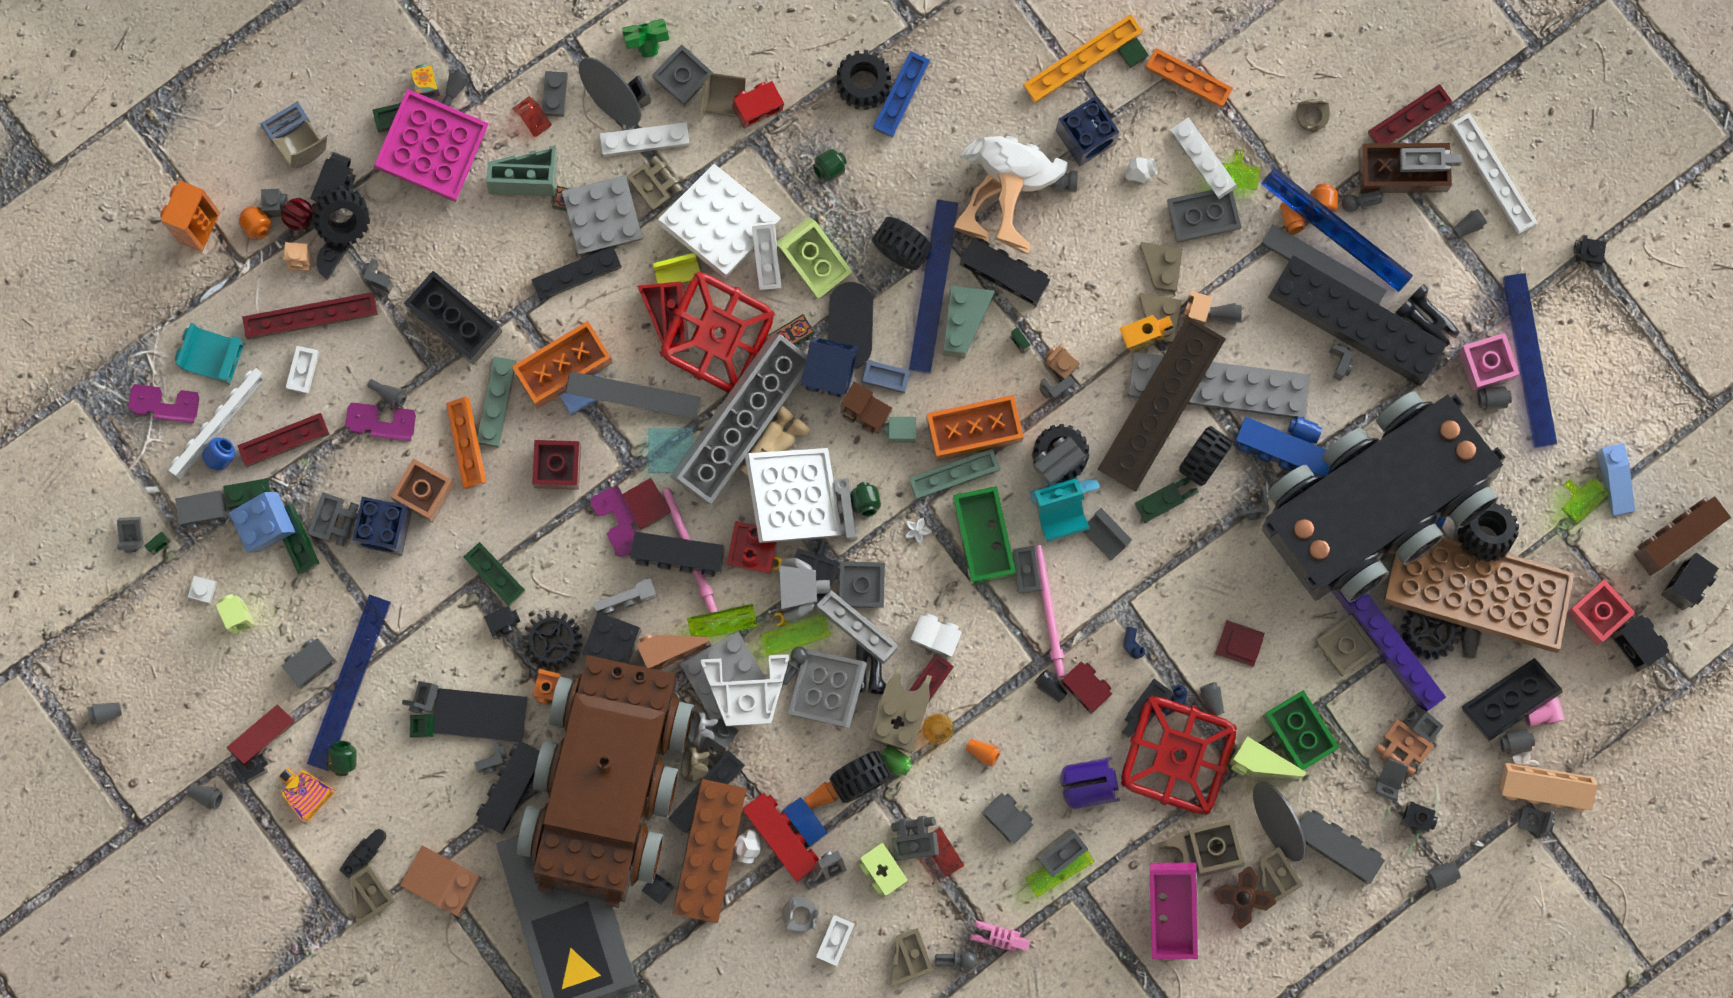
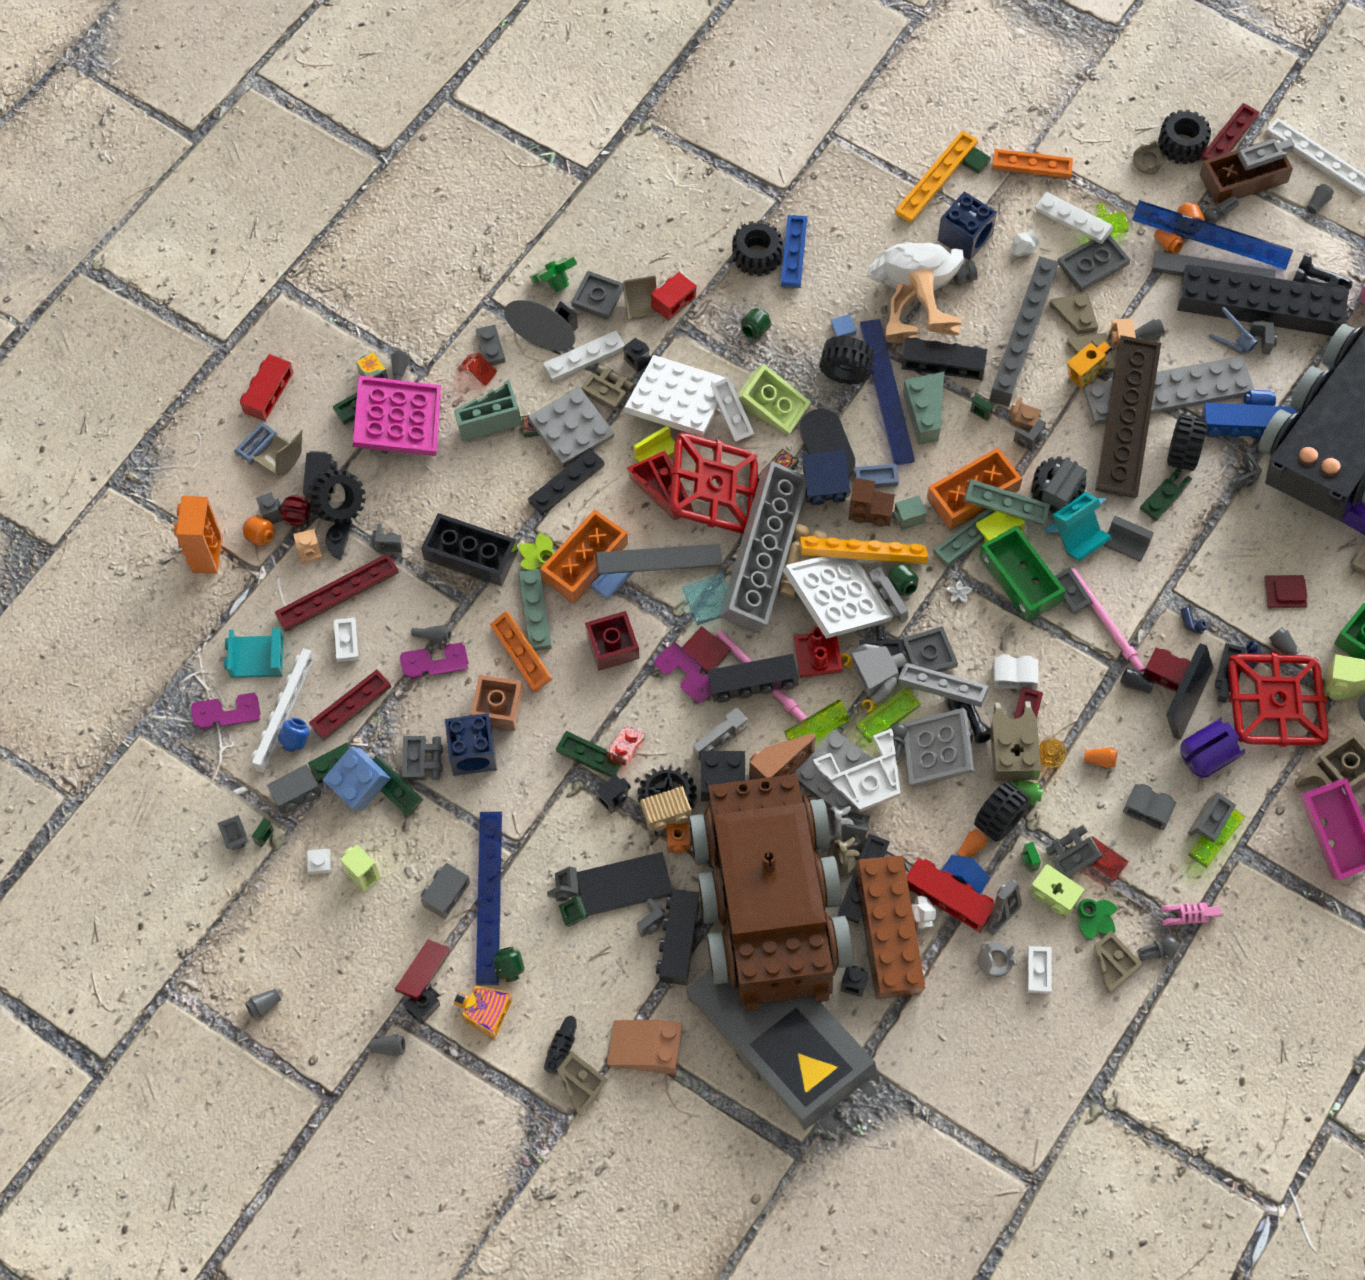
camera: 15 degrees left, 15 degrees down
none -> red brick [240,354,294,421]
none -> lime plate [519,533,555,570]
none -> clear red plate [606,724,646,766]
none -> black brick [623,337,652,372]
none -> tan brick [640,786,692,831]
none -> light orange plate [799,536,928,564]
none -> medium blue tile [831,314,857,337]
none -> sand green plate [963,479,1050,526]
none -> neon yellow panel [976,512,1025,543]
none -> dark grey brick [990,256,1059,406]
none -> green plate [1021,842,1041,872]
none -> green plate [1077,899,1118,940]
none -> black tyre [1158,110,1211,164]
none -> black tile [1166,644,1214,740]
none -> sand blue plant [1209,307,1258,353]

